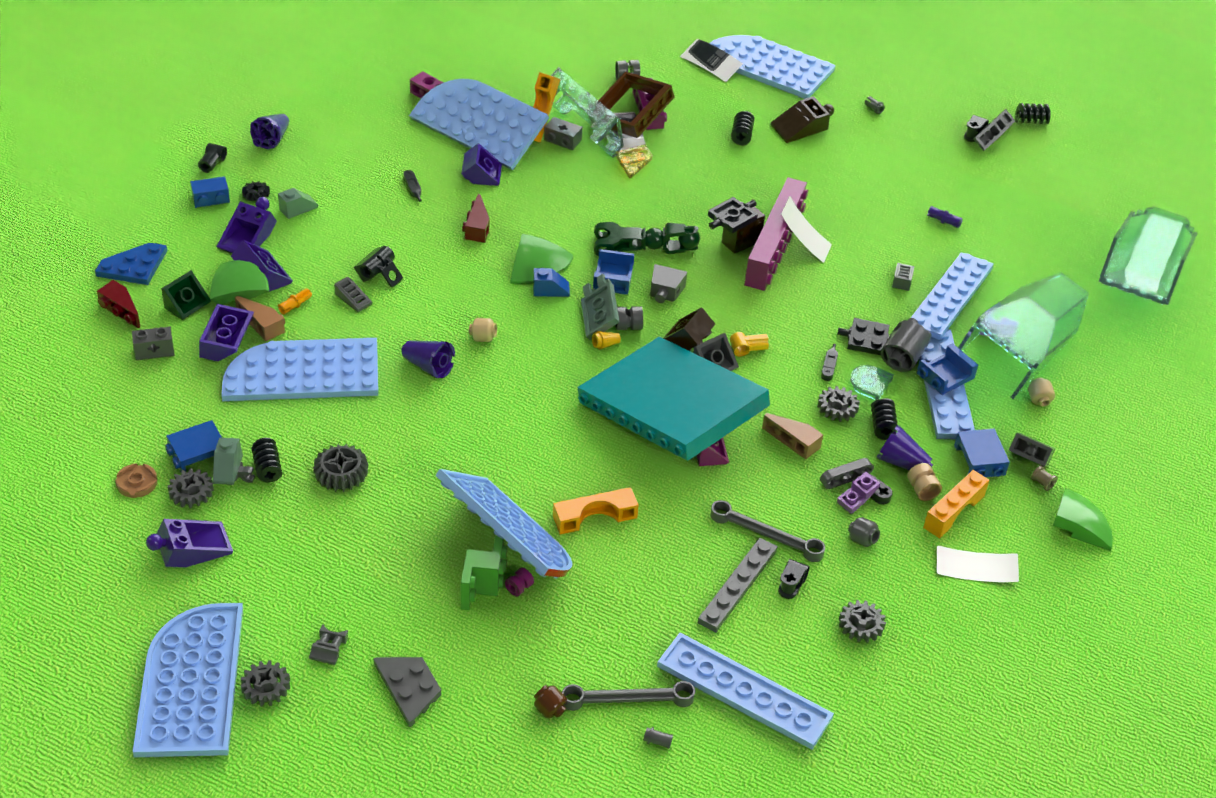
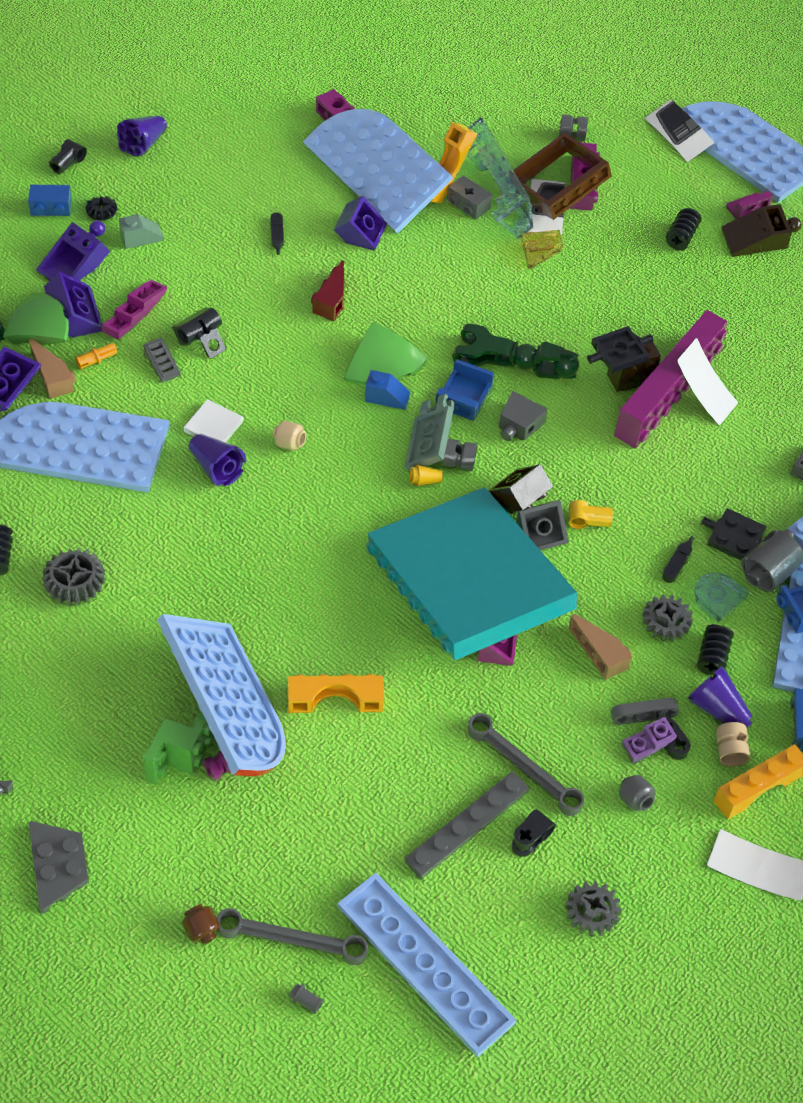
camera: 15 degrees right, 10 degrees up
none -> magenta slope [101,279,168,340]
none -> white tile [184,399,243,442]
none -> magenta panel [726,191,773,219]

